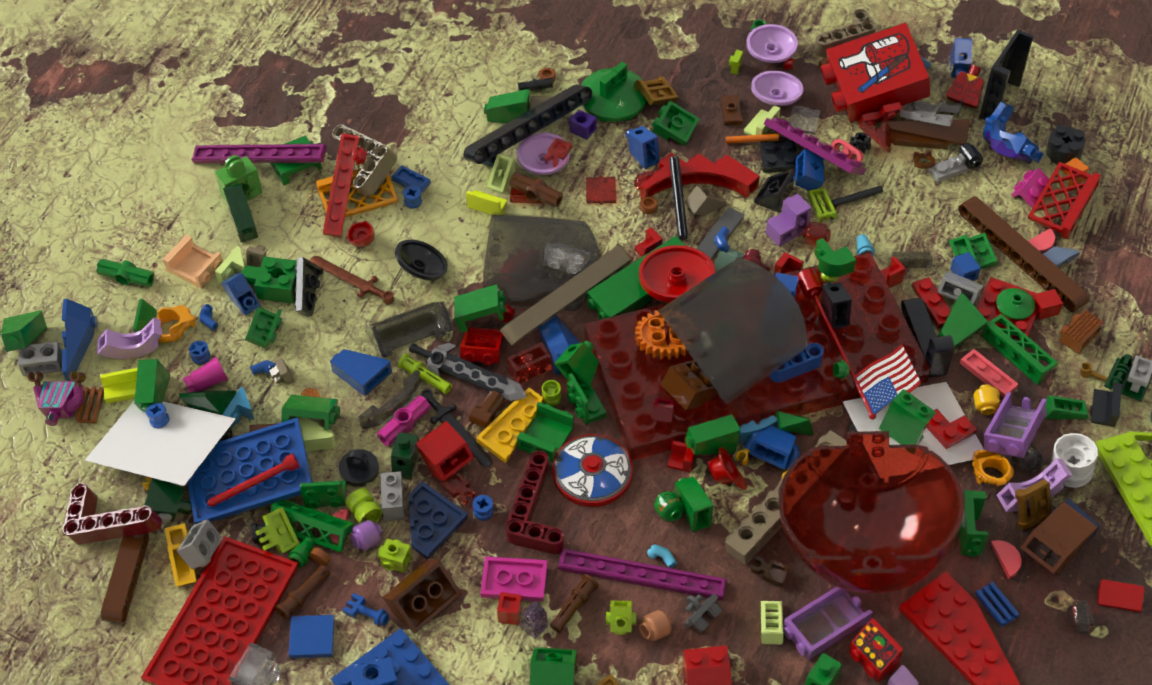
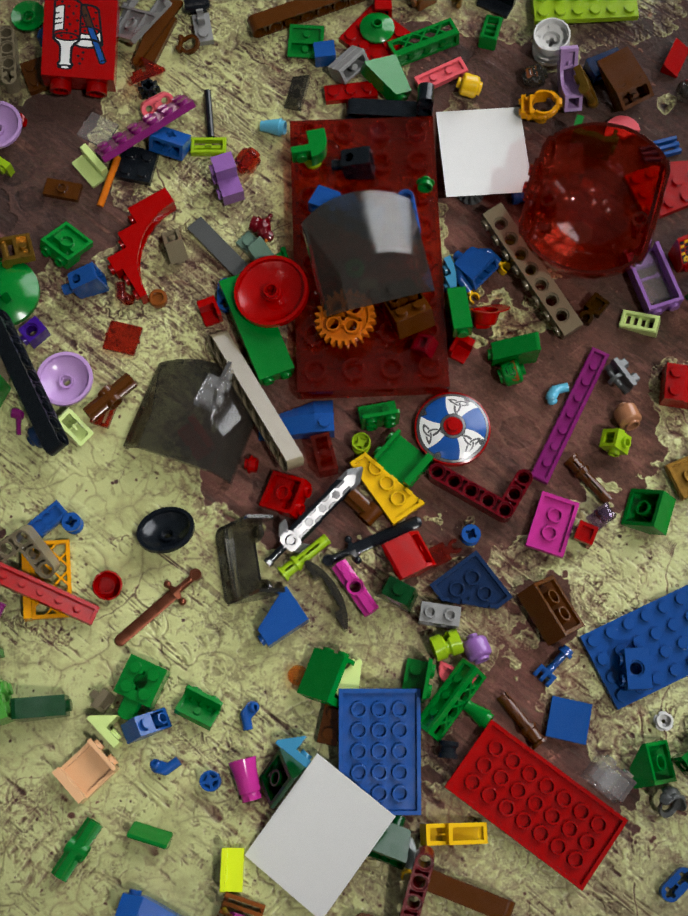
camera: 75 degrees left, 20 degrees up
lavender arch [97,318,162,359] -> none
green slope [134,359,171,412] -> none
blue wheel [146,403,170,428] -> none
light orange piece [156,304,196,343] -> none
light grey brick [177,519,222,569] -> none
red piece [207,453,300,507] -> none
lime hinge [255,507,299,554] -> none
dark tan tile [269,358,295,384] -> none
black wing [295,257,324,317] -> none
dark orange tile [309,548,330,567] -> none
black tile [339,449,379,487] -> none
red plate [353,147,367,165] -> none
lime brick [378,539,412,573] -> none
green panel [454,284,506,333] -> none
neon yellow panel [466,190,507,217] -> none
clear red plate [545,137,572,167] -> none
green torso [554,341,598,388] -> none
black axle [669,156,688,240] -> none
blue arm [714,227,730,252] -> none
lavender dish [751,71,803,106] -> none
black slope [754,169,795,212] -> none
red panel [774,252,804,276] -> none
green slope [776,411,814,436] -> none
flag [796,268,921,420] -> none
red plate [858,102,902,127] -> none
red panel [877,256,906,290] -> none
green panel [879,389,936,452] -> none
red plate [926,409,977,449] -> none
medium lavender door [984,392,1047,458] -> none

